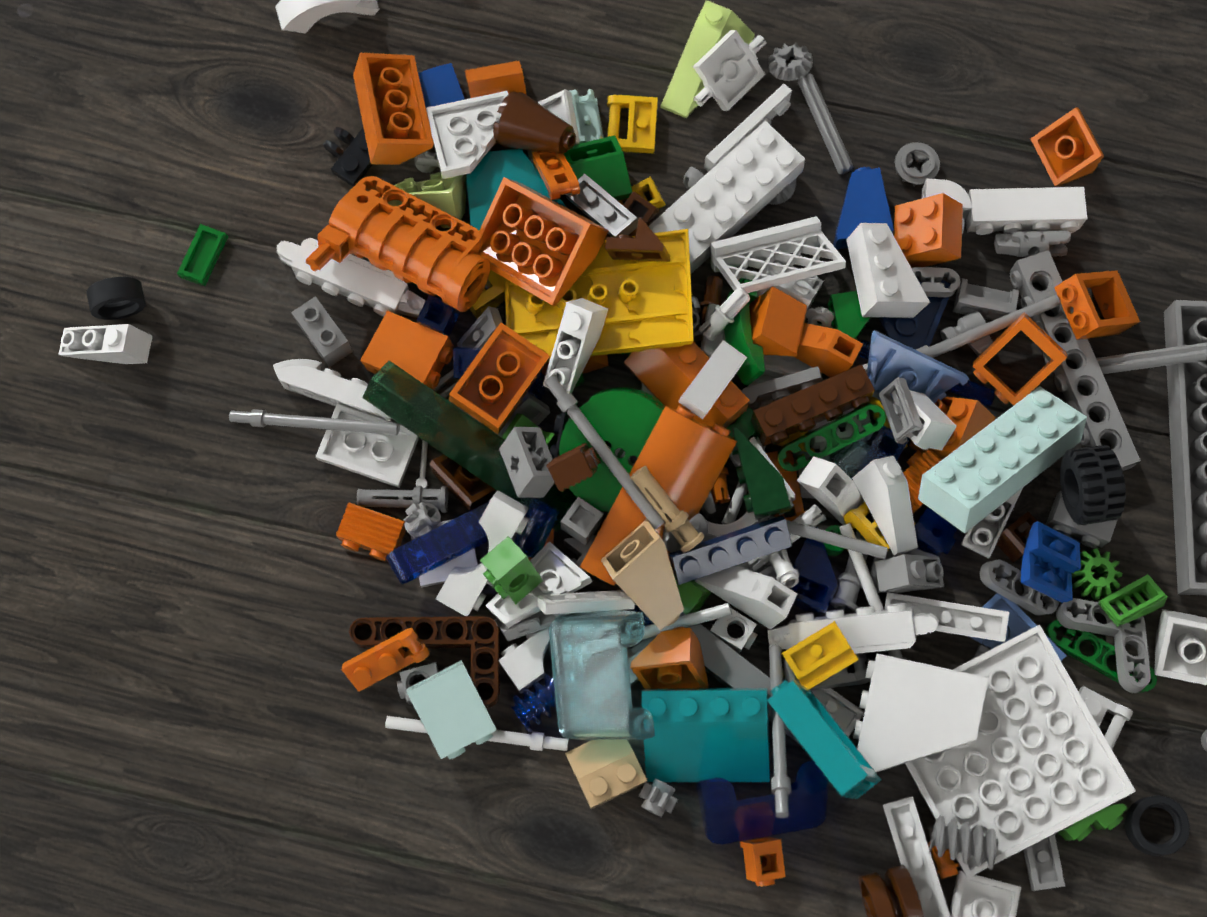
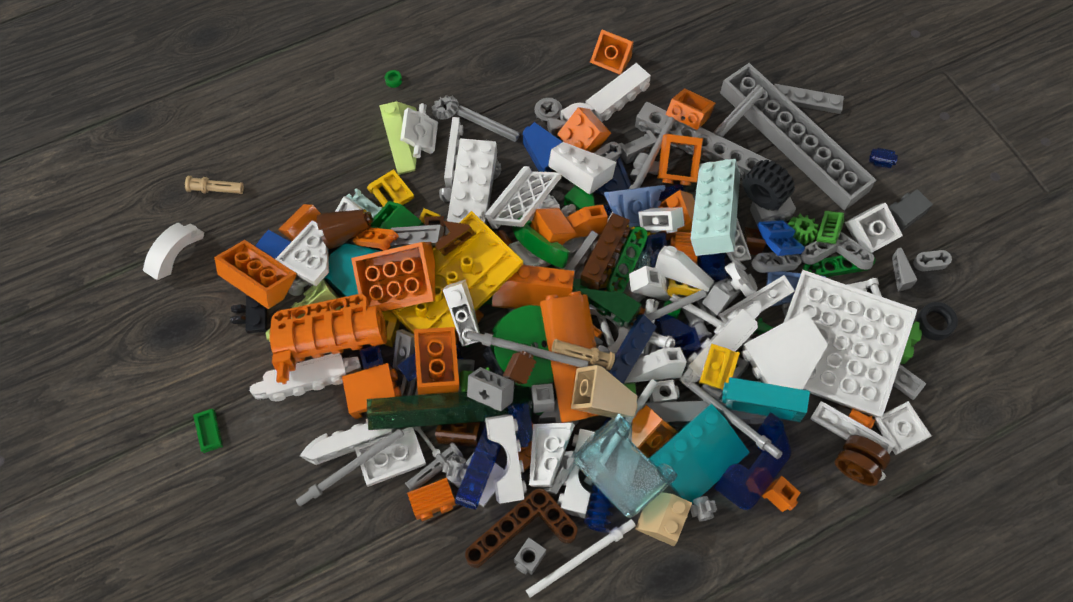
camera: 40 degrees left, 10 degrees down
white slope [58,324,152,364] -> none
black tyre [86,276,146,320] -> none
light grey brick [291,296,353,368] -> none
orange plate [341,628,430,692] -> none
light aqua panel [407,660,497,760] -> none
bright green brick [480,536,544,604] -> none
white tile [537,590,634,615] -> none
white tile [678,340,747,420] -> none
white axle [699,288,750,341] -> none
light grey tile [879,377,923,444] -> none
light grey piece [929,815,998,870] -> none
light grey hinge [994,231,1071,257] -> none
none -> light grey slope [547,118,567,137]
none -> white plate [725,260,757,297]
none -> green bush [753,318,775,335]
none -> light grey slope [892,248,917,291]

